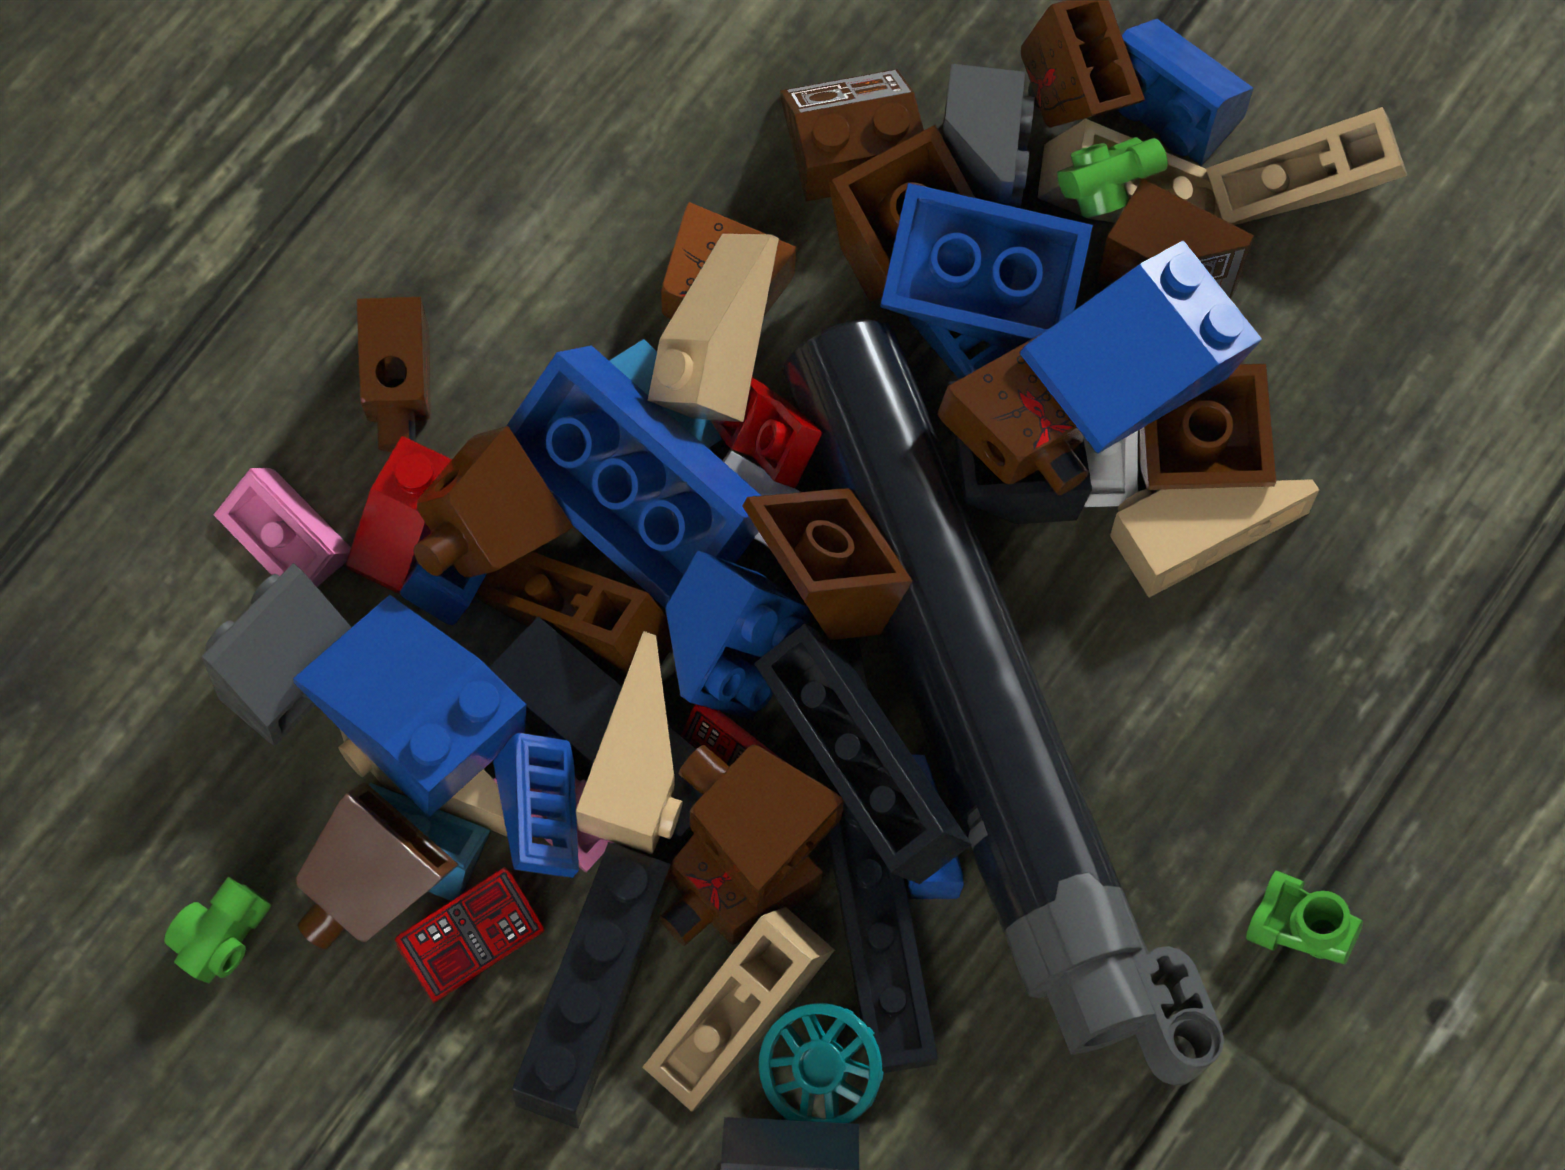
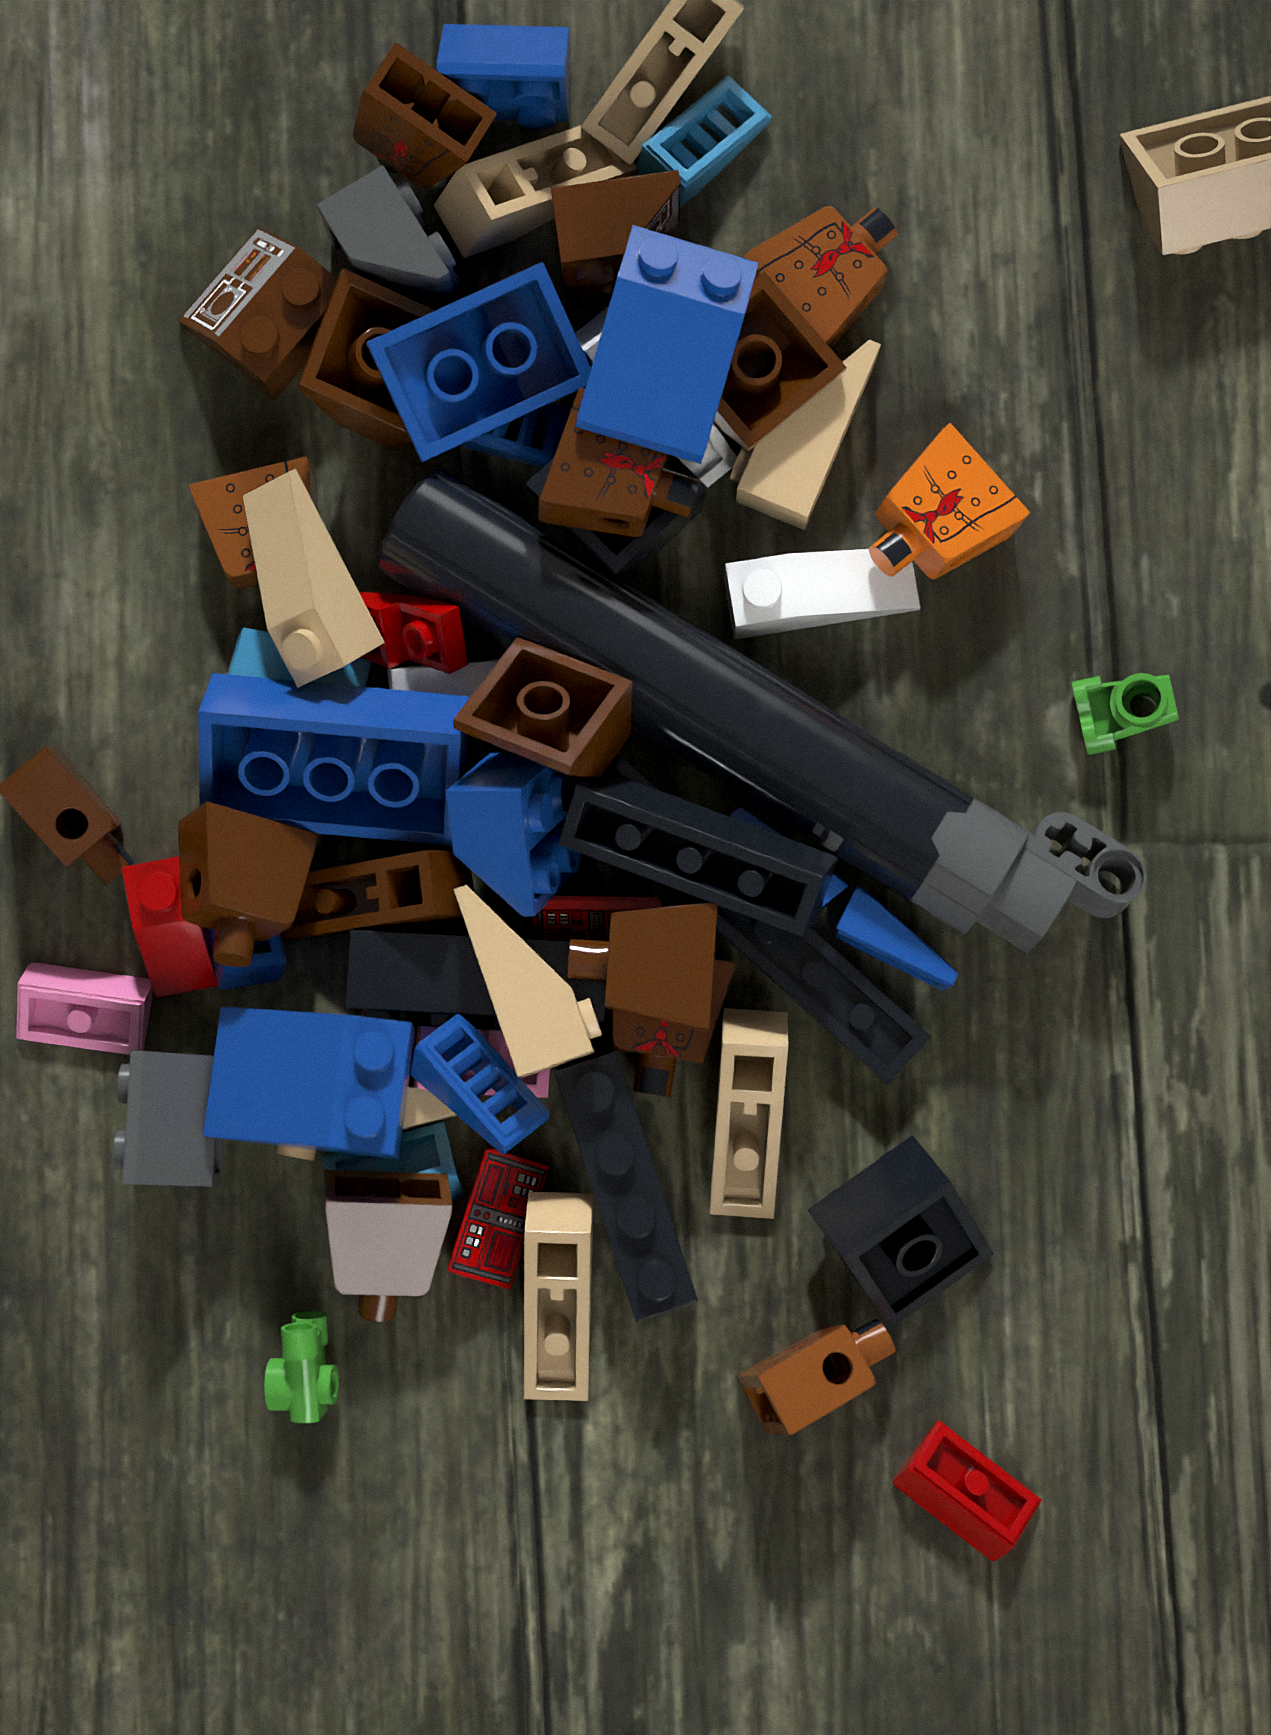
camera: 30 degrees left, 15 degrees up
teal wheel [759,1003,884,1123] -> none
bright green plate [1057,137,1168,217] -> none
none -> tan slope [524,1192,593,1401]
none -> dark azure slope [637,75,772,208]
none -> white slope [724,549,920,640]
none -> dark orange torso [743,205,898,349]
none -> blue slope [832,885,958,991]
none -> orange torso [869,423,1030,579]

